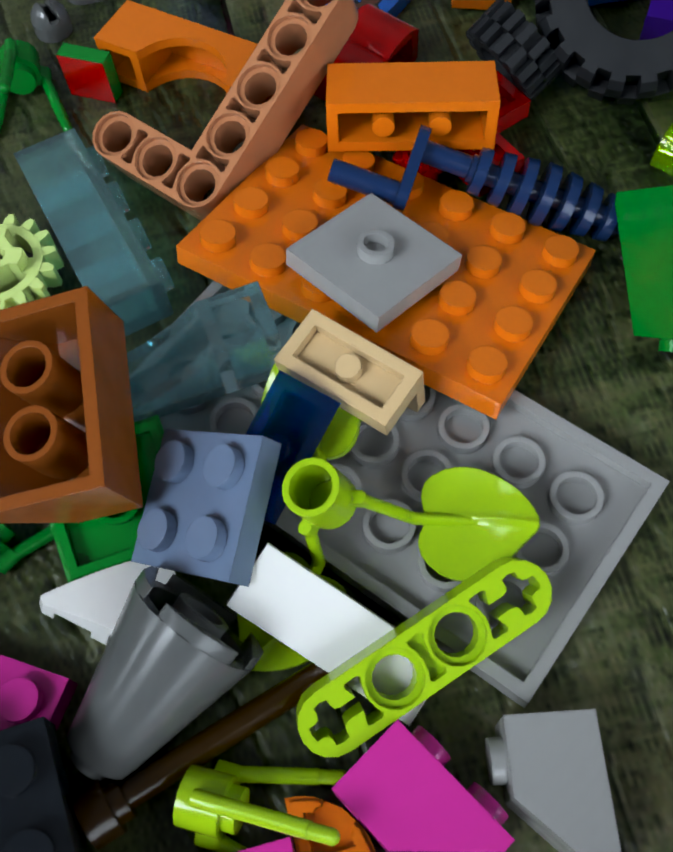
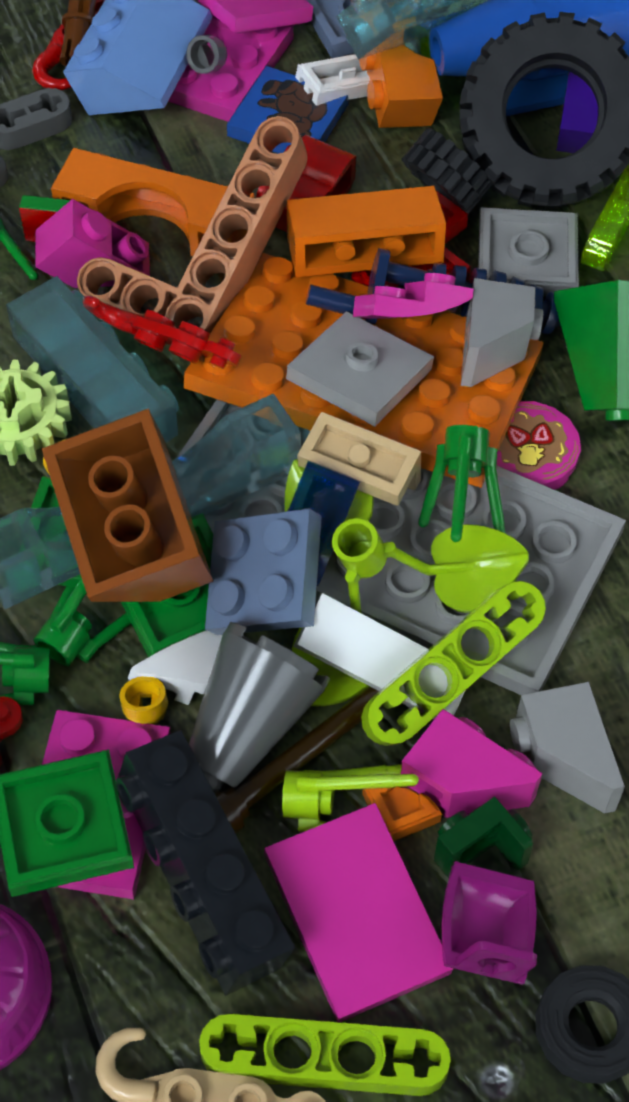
camera: 15 degrees left, 5 degrees down
none -> dark pink slope [35,199,150,288]
none -> red piece [83,296,242,369]
none -> yellow hinge [119,676,168,725]
none -> dark pink slope [353,273,474,319]
none -> green plant [418,425,506,542]
none -> light grey slope [460,278,543,387]
none -> light grey plate [478,207,579,296]
none -> tile [496,401,581,490]

